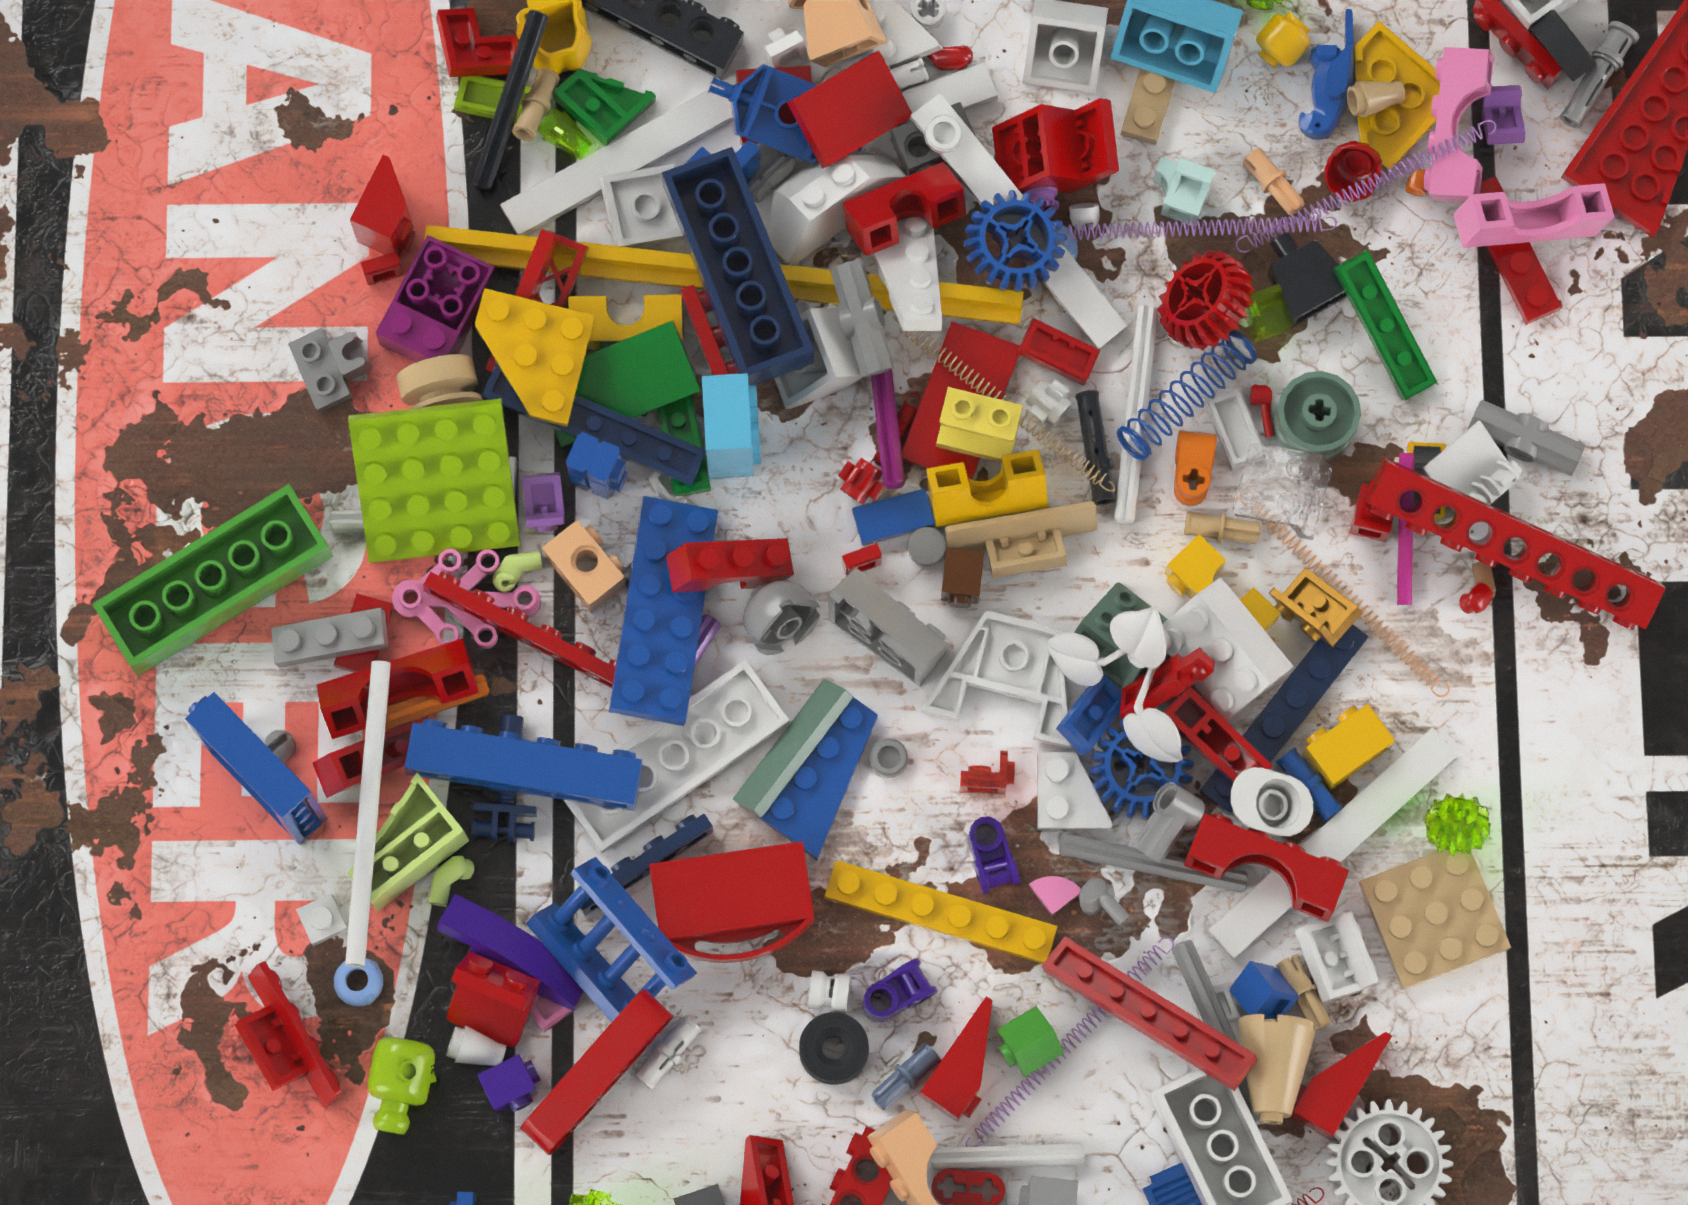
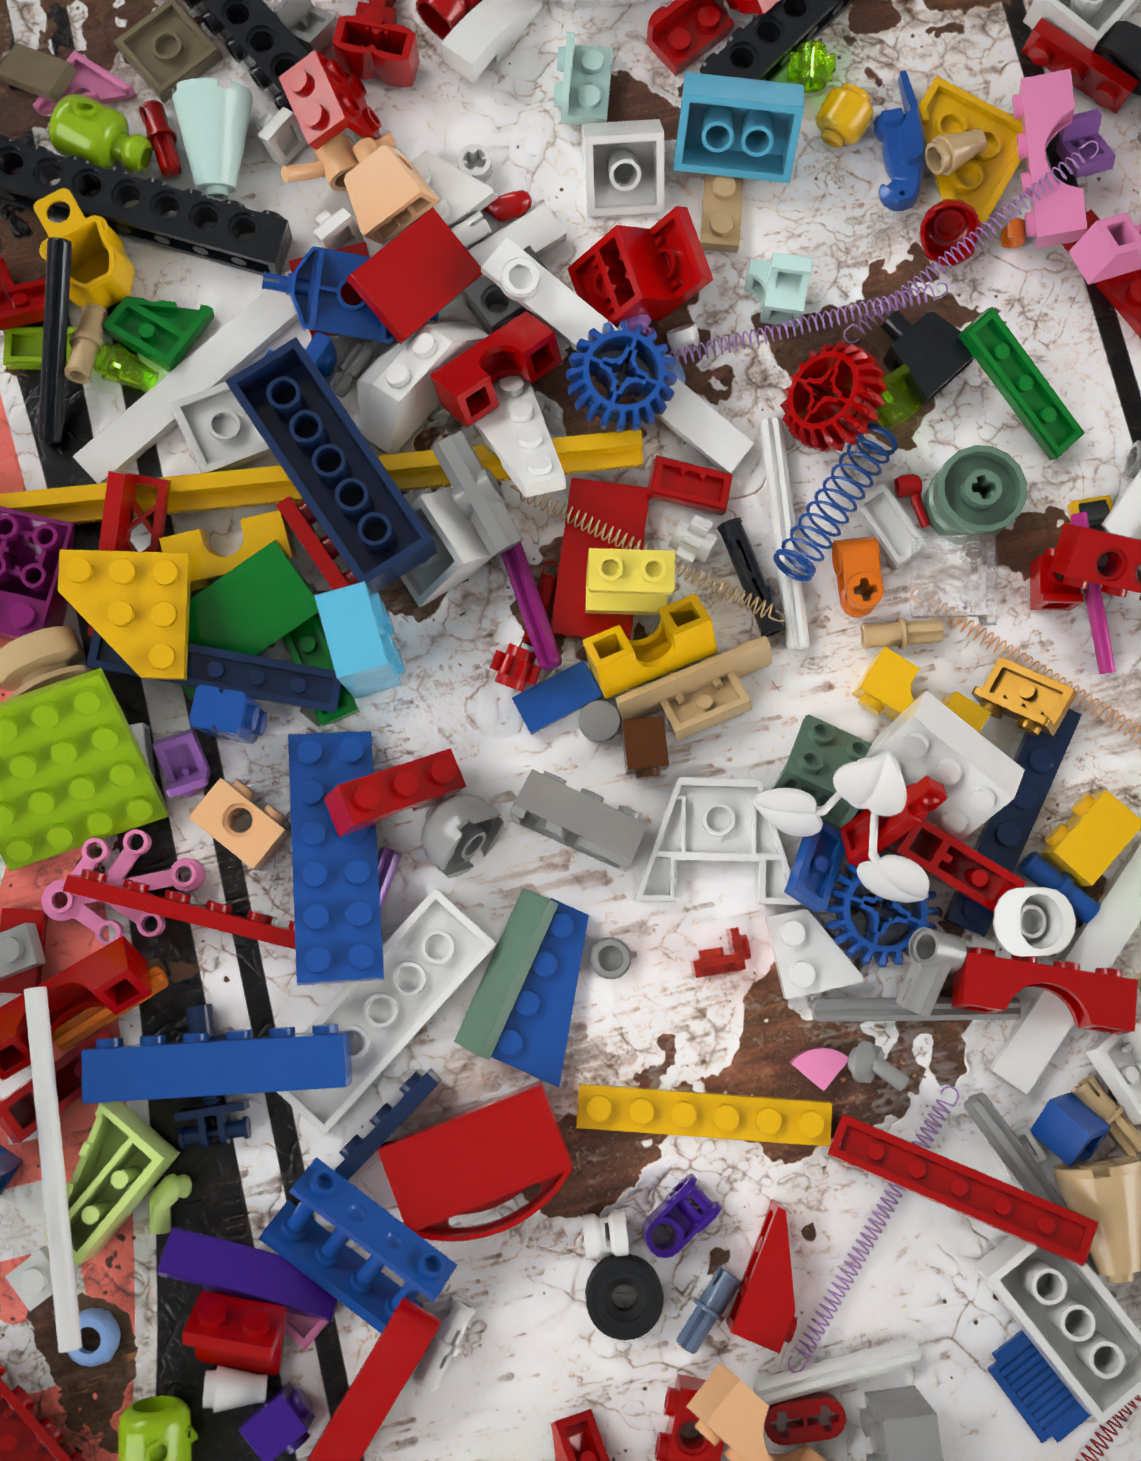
camera: 15 degrees left, 5 degrees up
yellowish green arm [493,551,543,592] -> none
red tile [842,543,882,577] -> none
dark purple piece [968,816,1020,895] -> none
bright green brick [997,1006,1064,1077] -> none
light nougat axle [1242,148,1305,215] -> none

